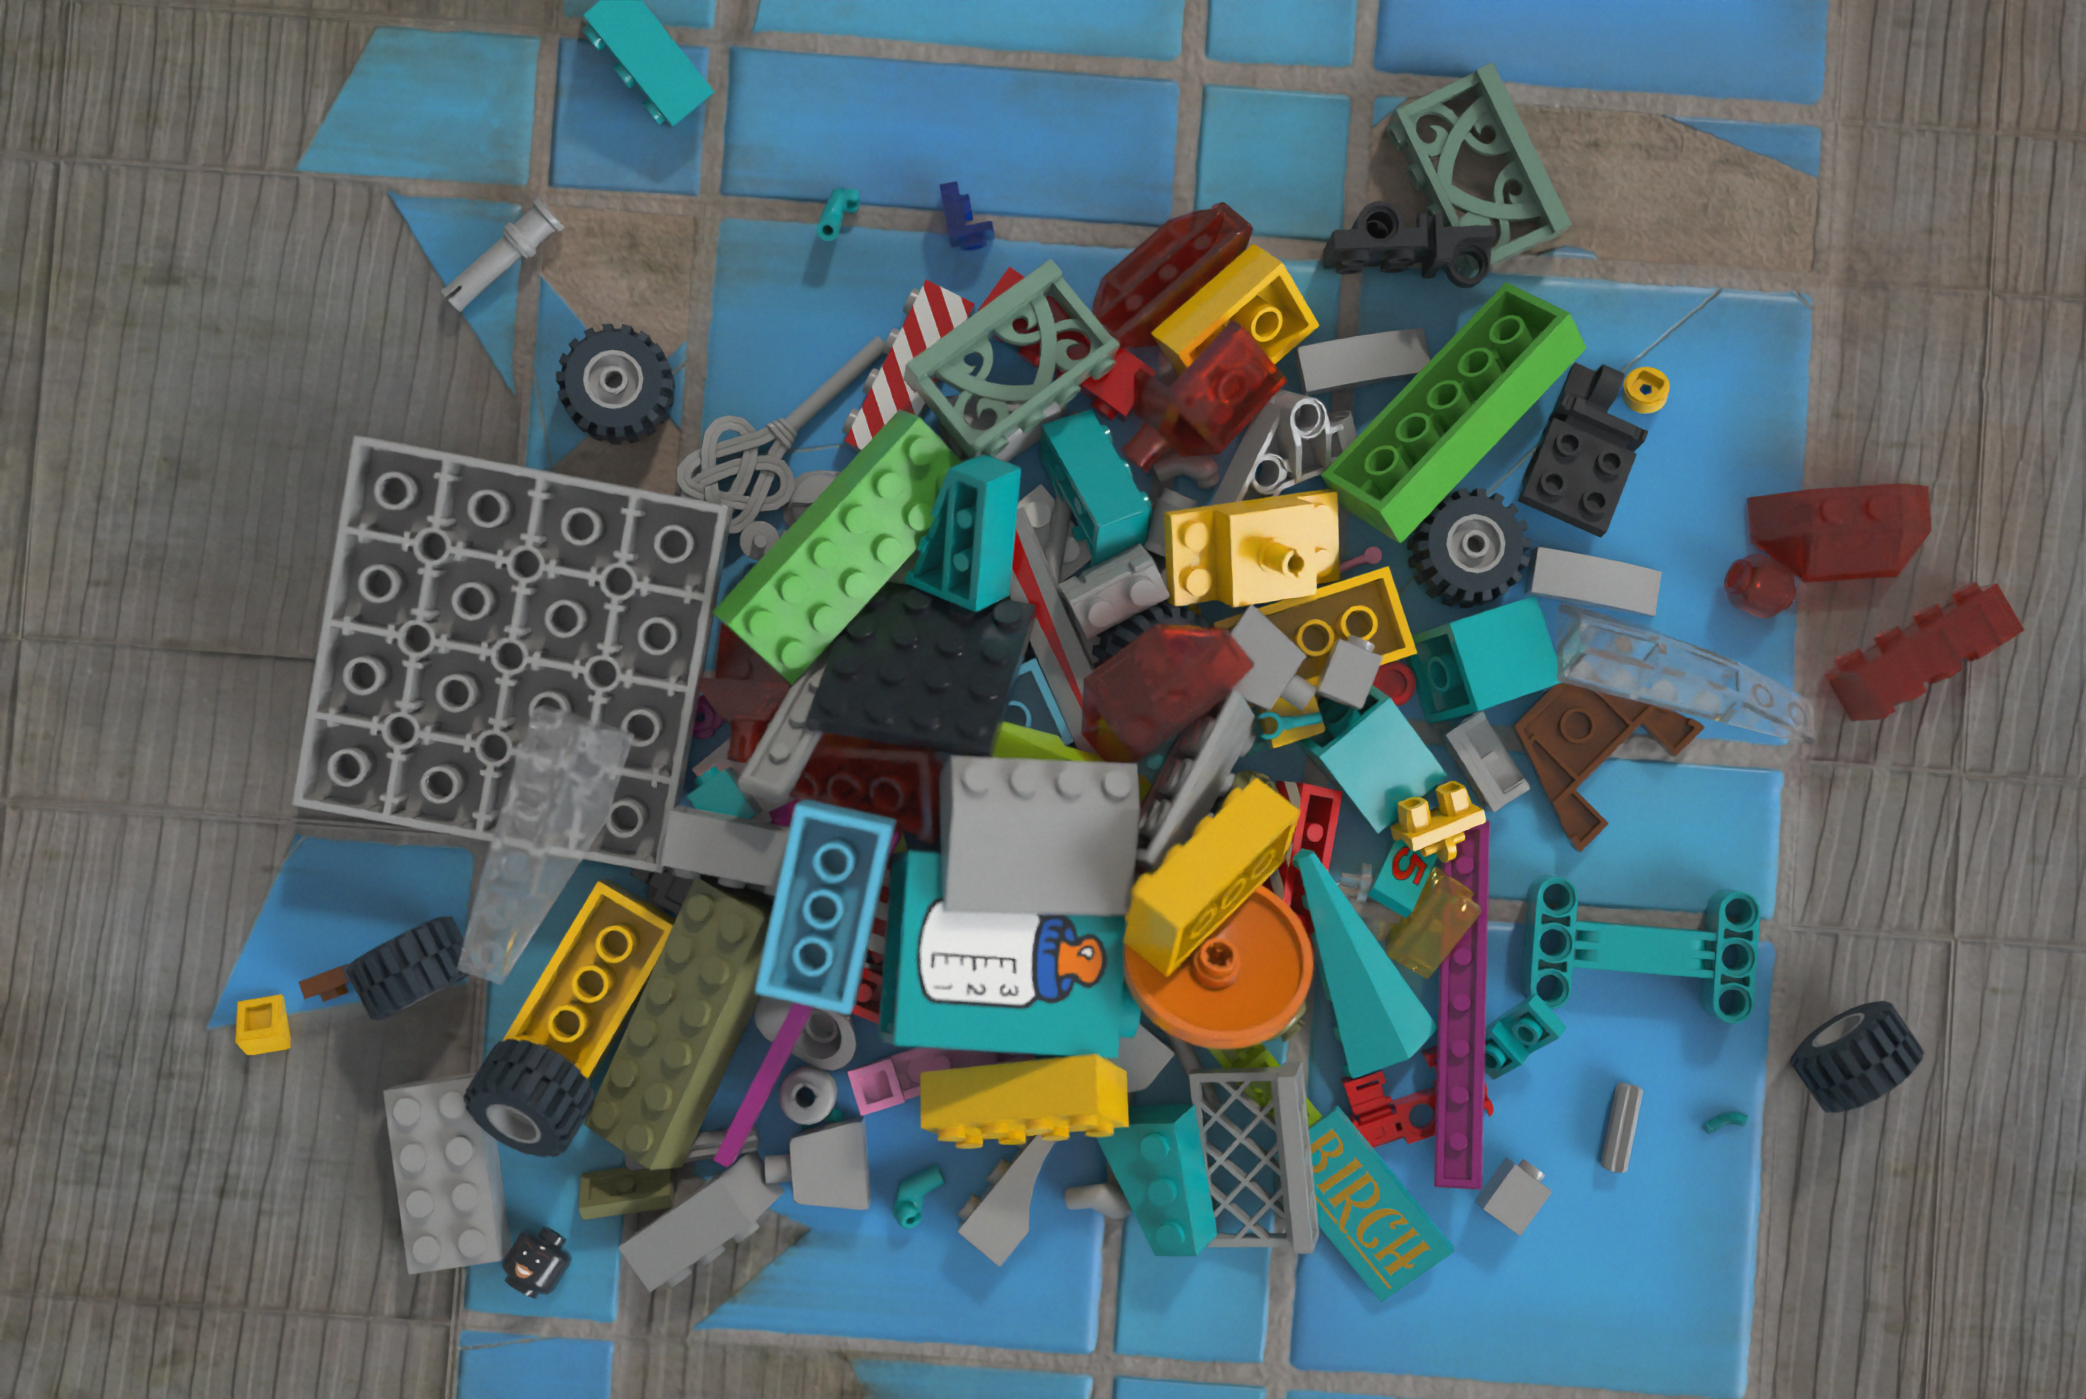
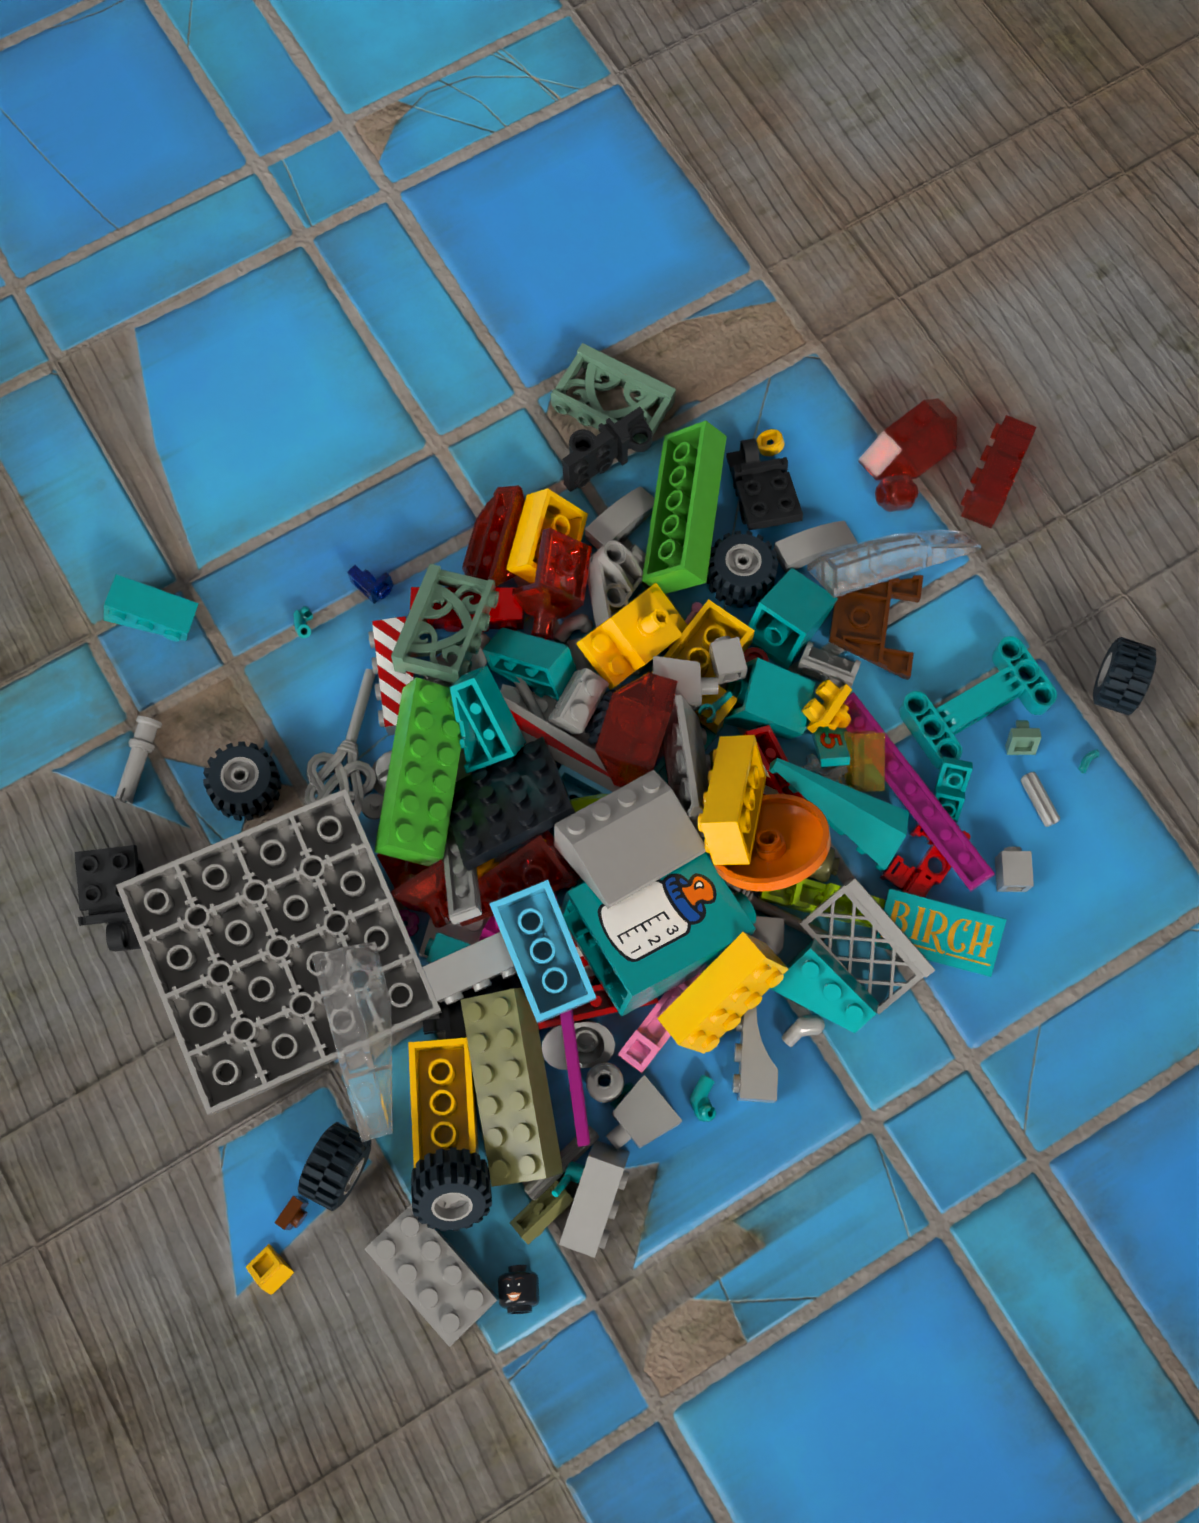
camera: 30 degrees left, 15 degrees down
none -> black plate [74,845,144,952]
none -> teal hand [552,1161,585,1197]
none -> sand green tile [1005,720,1042,755]

